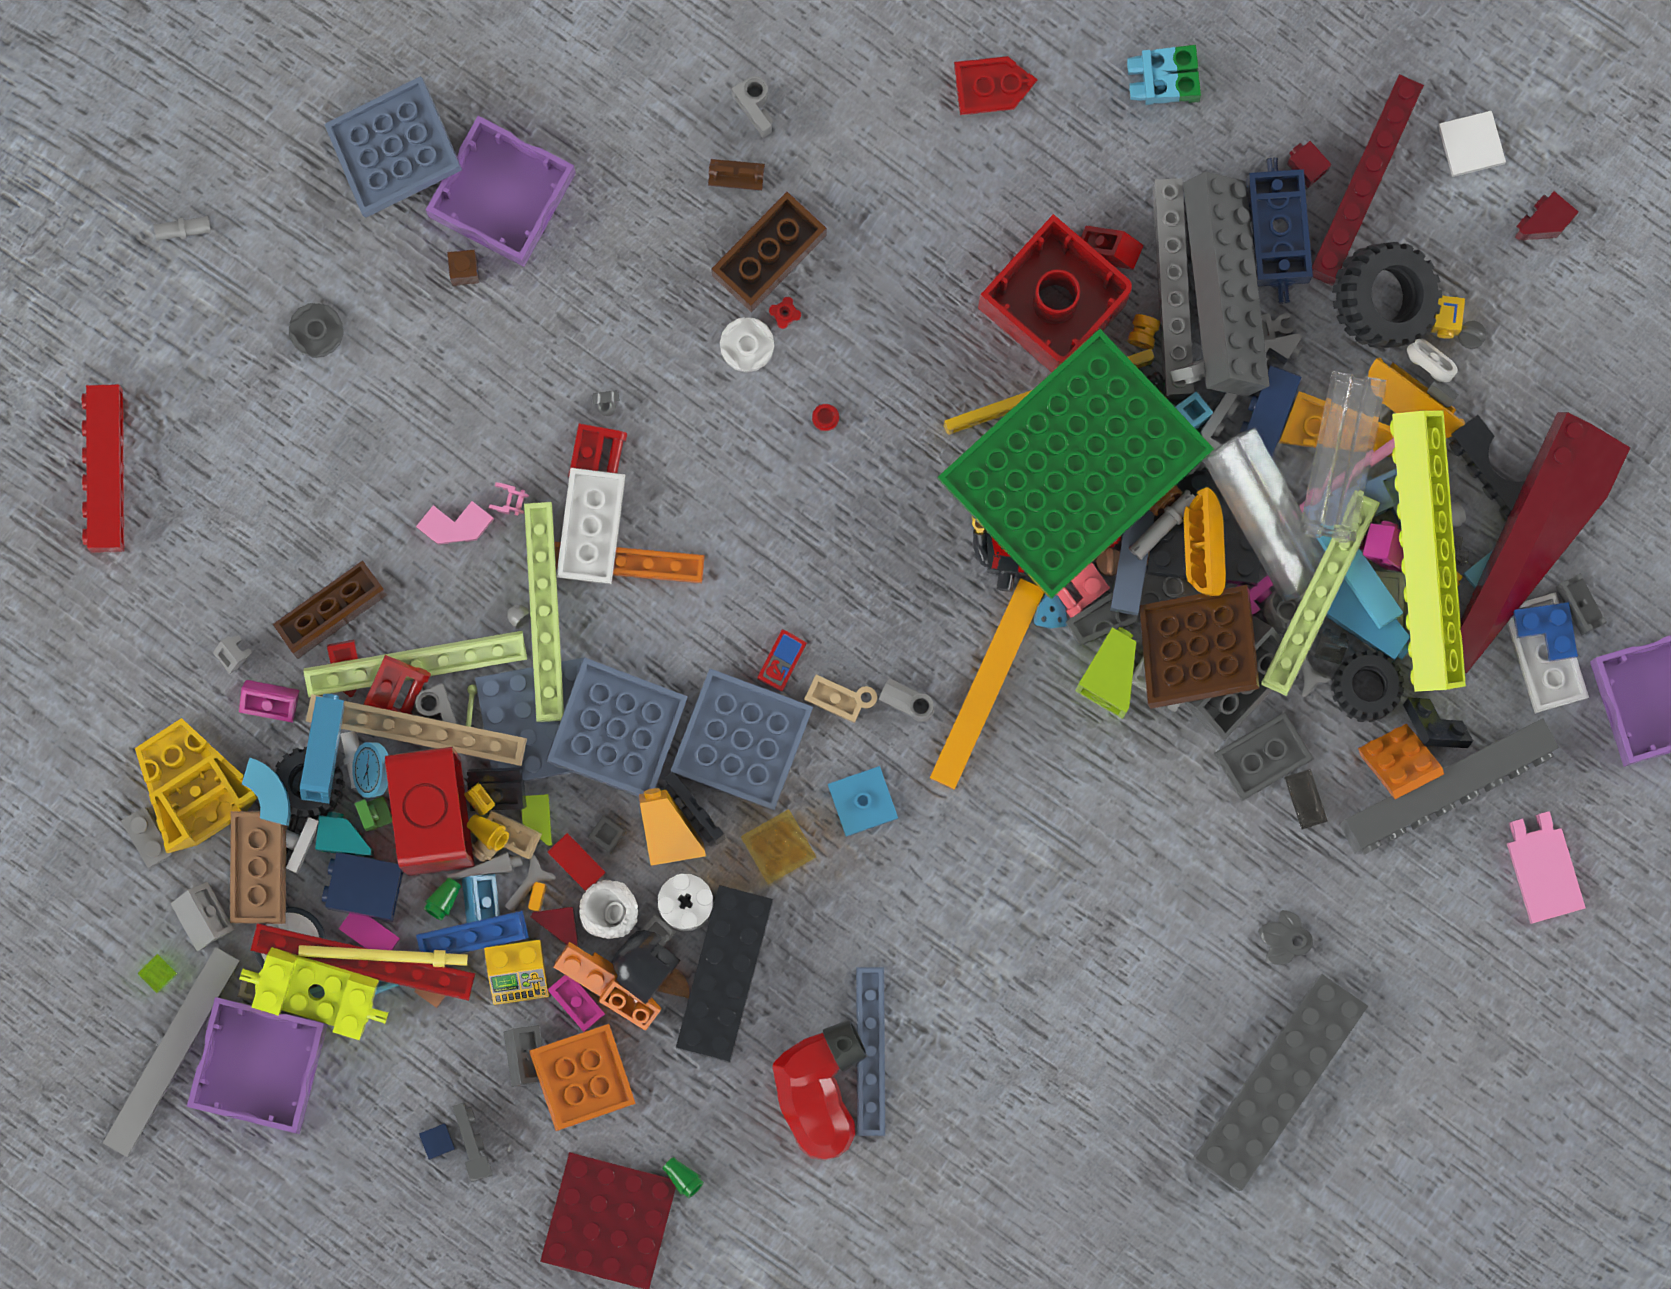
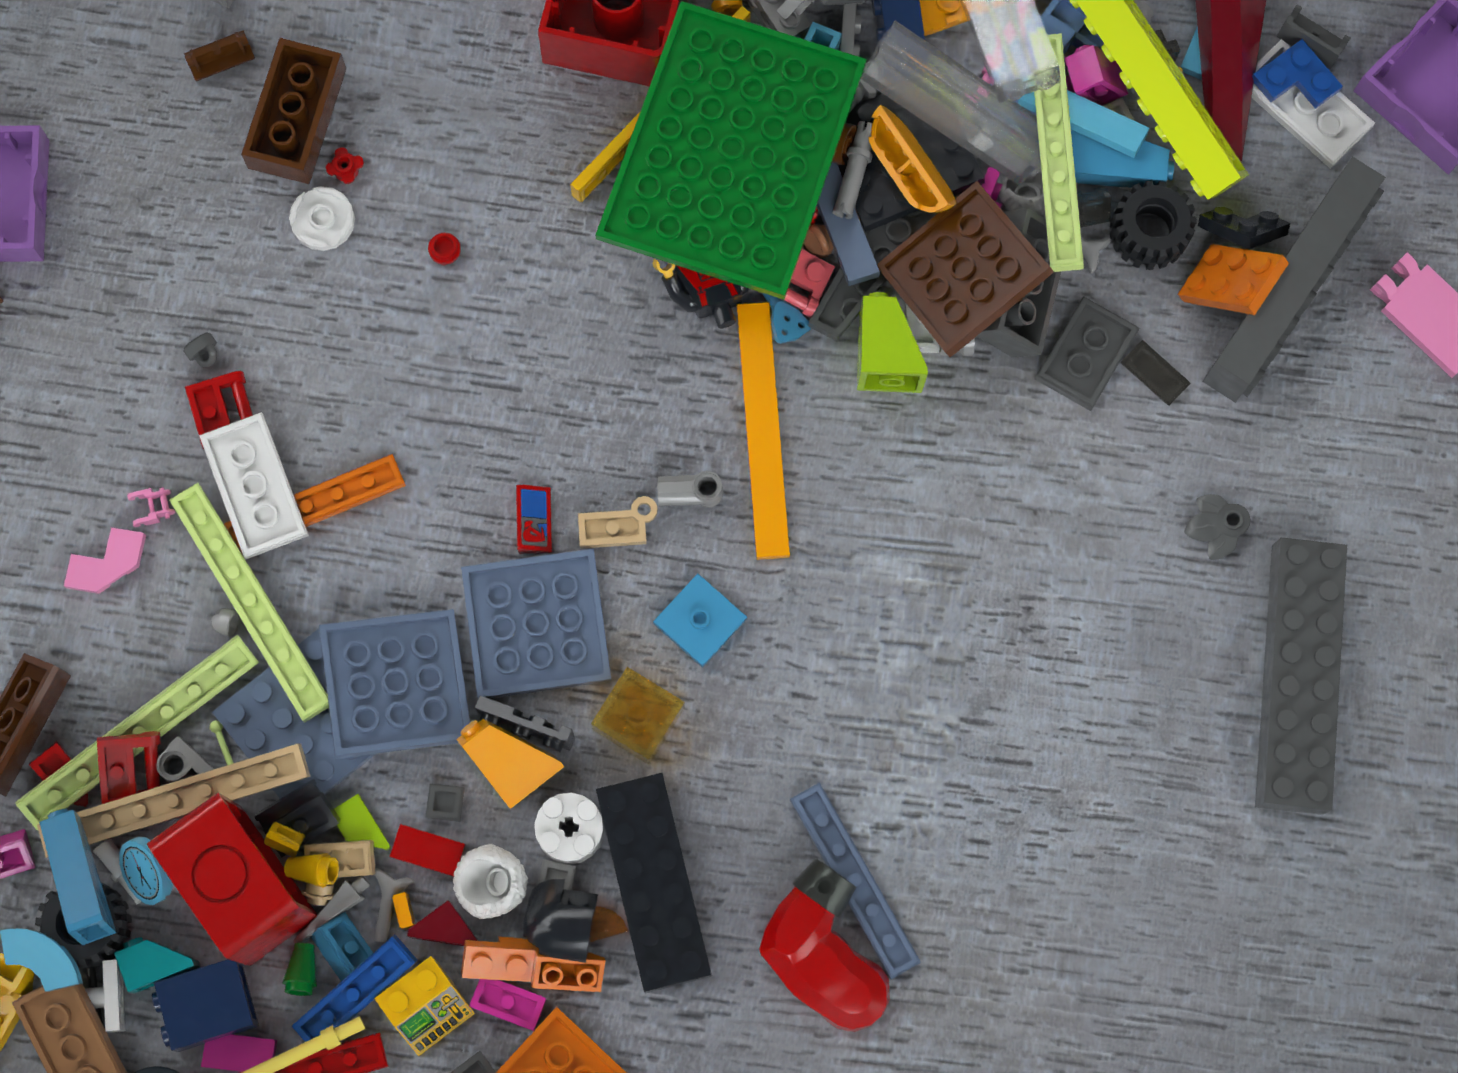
camera: 30 degrees left, 5 degrees down
bright green bracket [355,797,393,832] -> none

